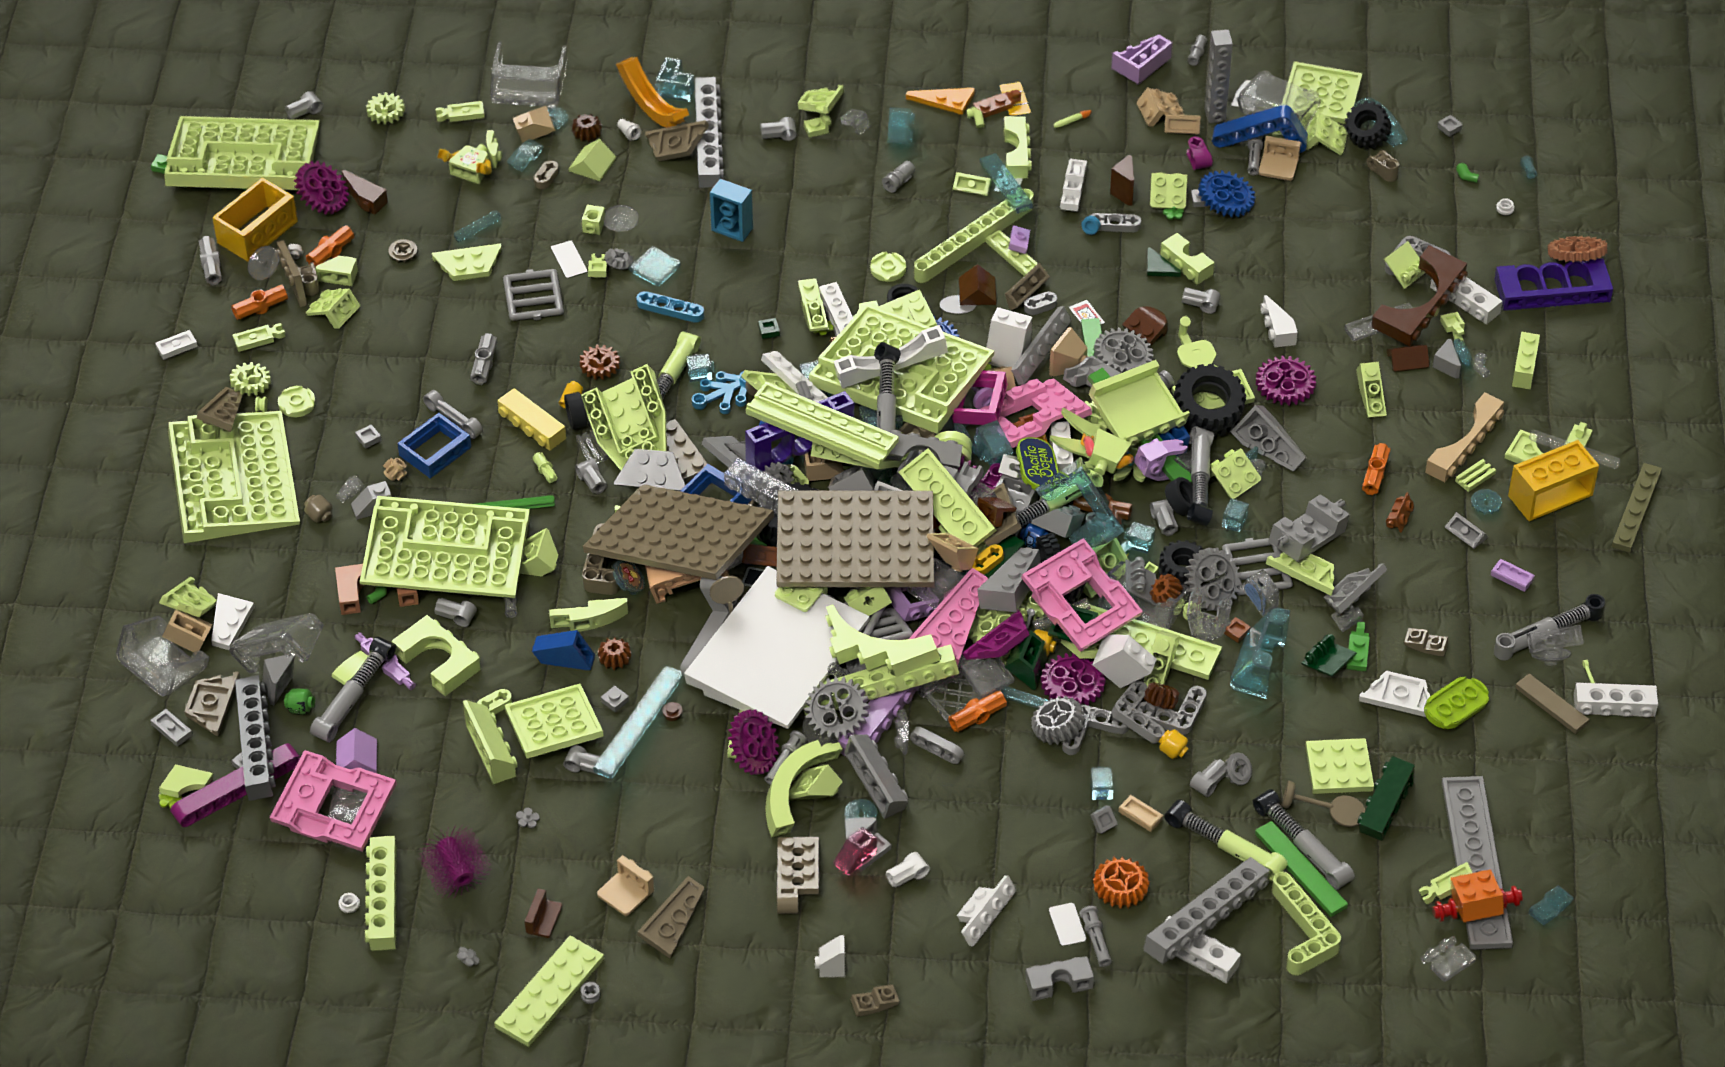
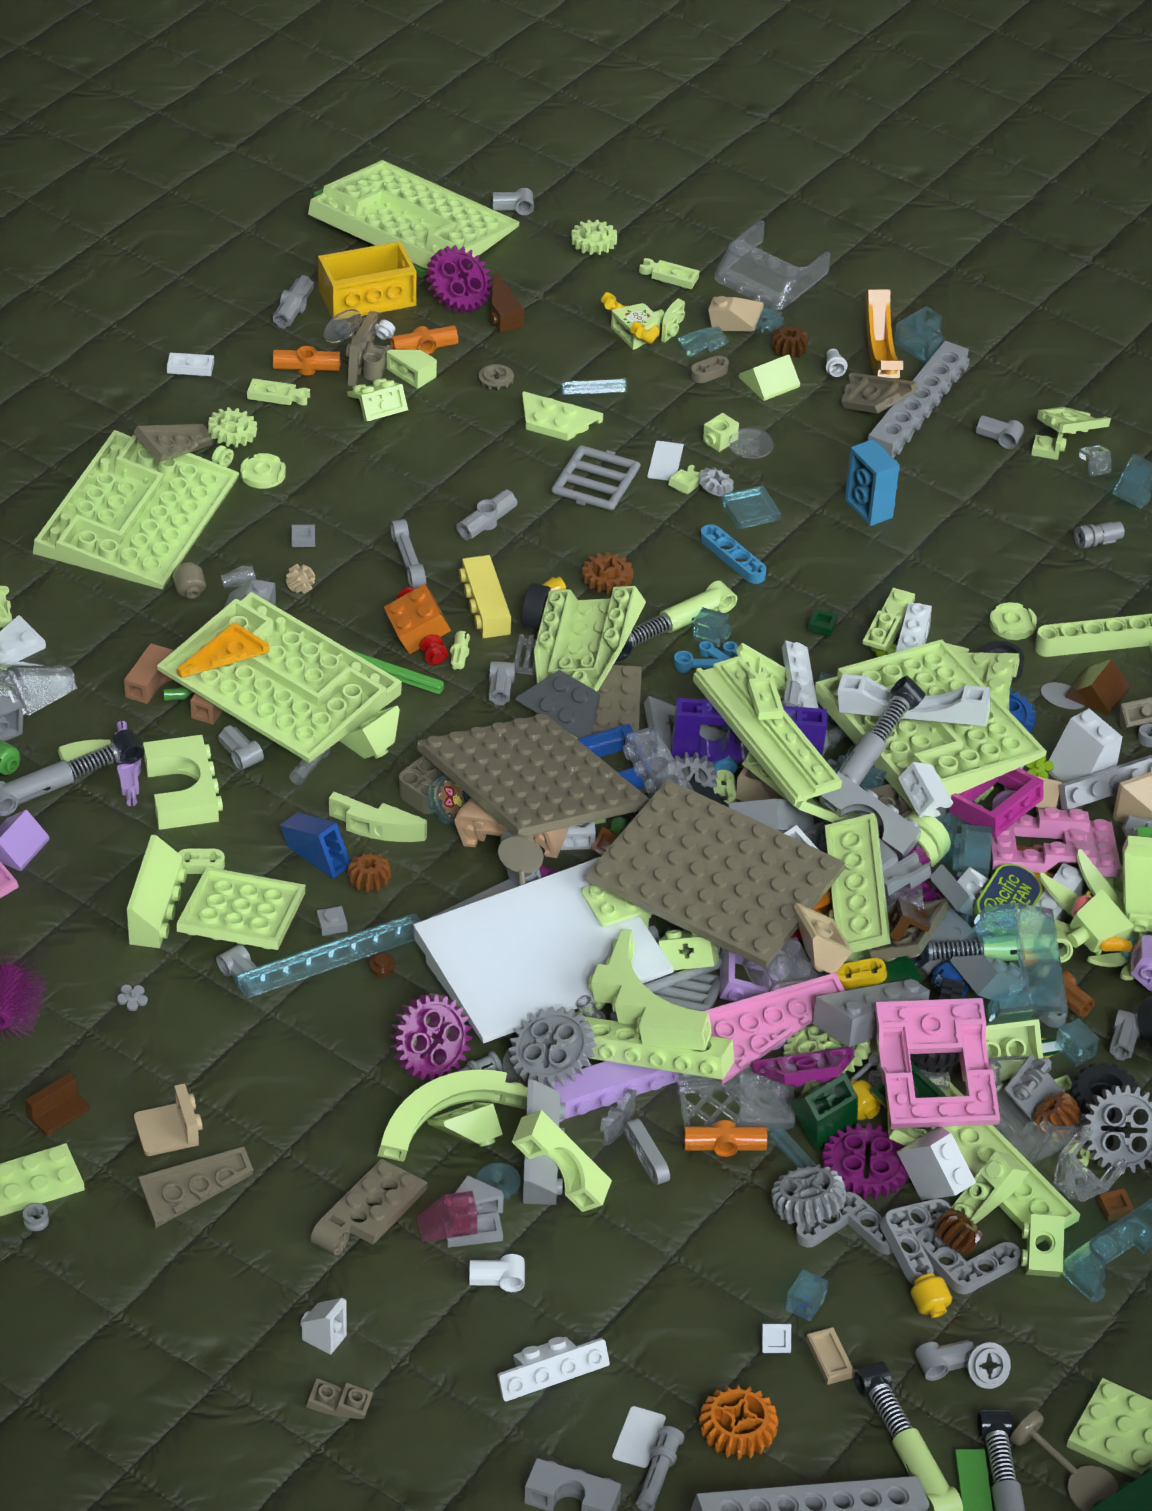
camera: 30 degrees right, 5 degrees down
blue window [398,413,471,479] -> none
none -> light orange wing [177,622,270,678]
none -> orange brick [384,584,451,665]
none -> yellowish green arch [512,1110,612,1212]
none -> yellowish green plate [748,666,784,720]
none -> white hinge [898,762,953,817]
none -> light grey slope [930,864,974,916]
none -> yellowish green brick [1021,1214,1065,1277]

